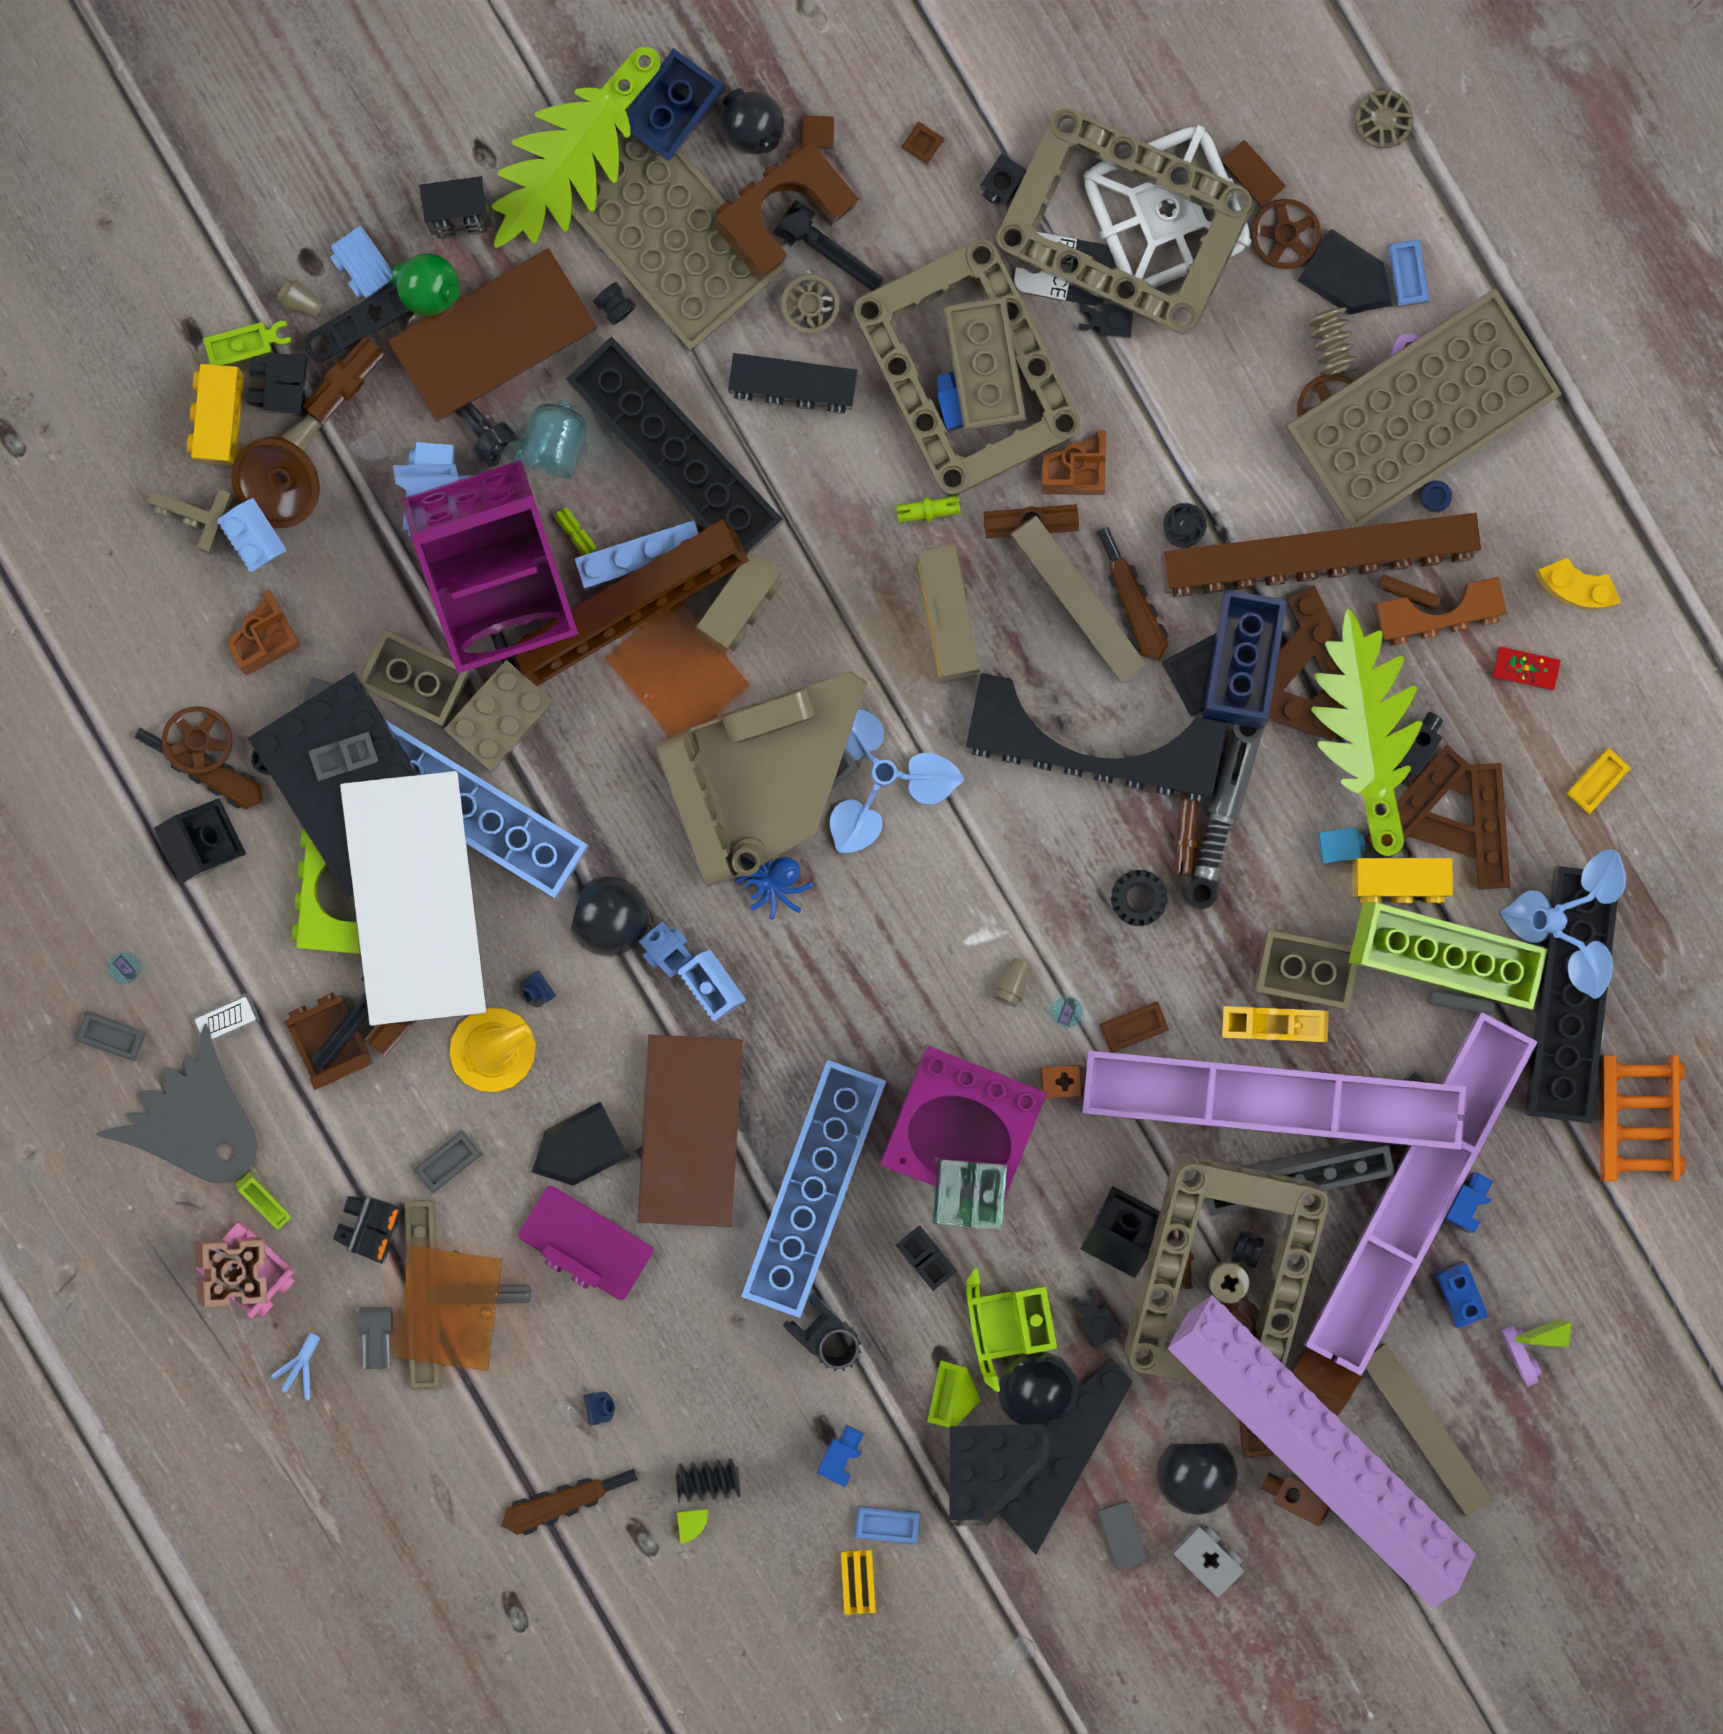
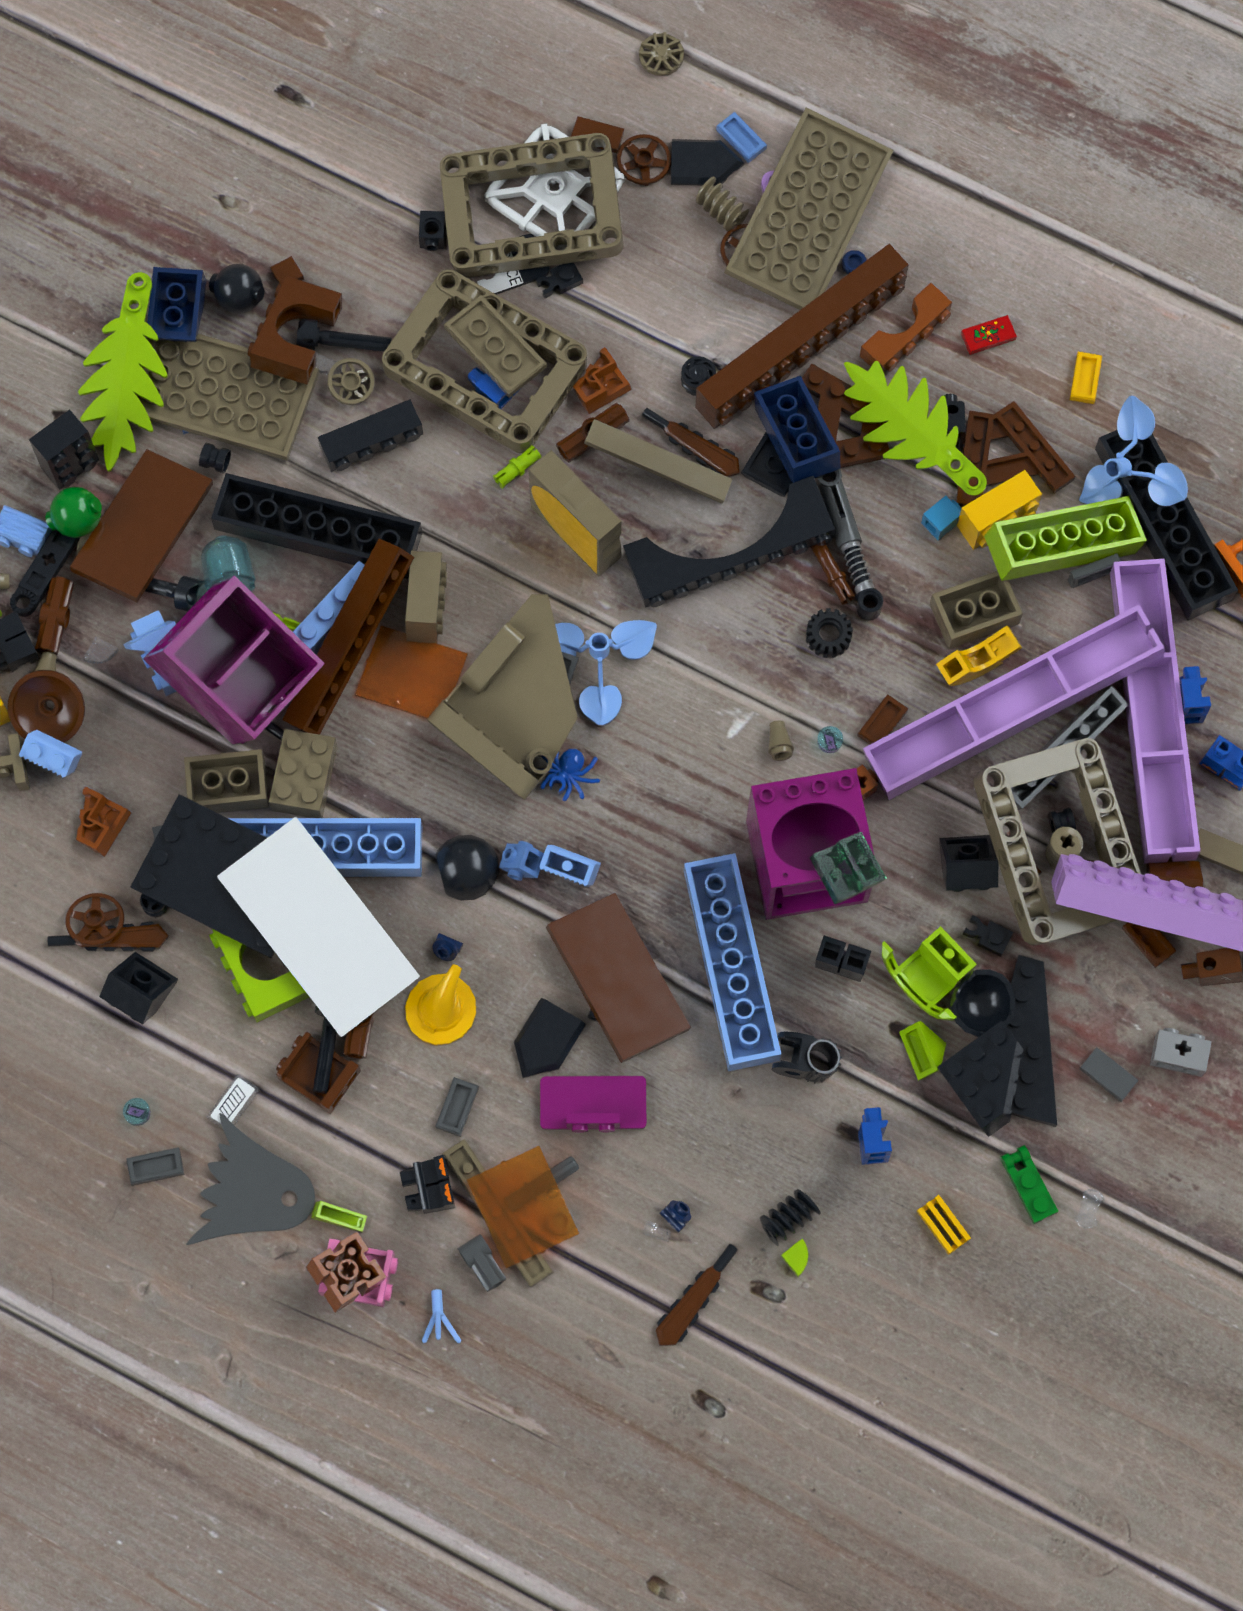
camera: 30 degrees left, 15 degrees down
dark grey slope [308,732,379,781] -> none
medium blue tile [855,1506,920,1544] -> none
reddish brown tile [901,121,944,165] -> none
black cylinder [1157,1443,1238,1515] -> none
reddish brown tile [1377,574,1442,610] -> none
yellow brick [1534,557,1621,610] -> none
none -> green plate [1000,1145,1059,1224]

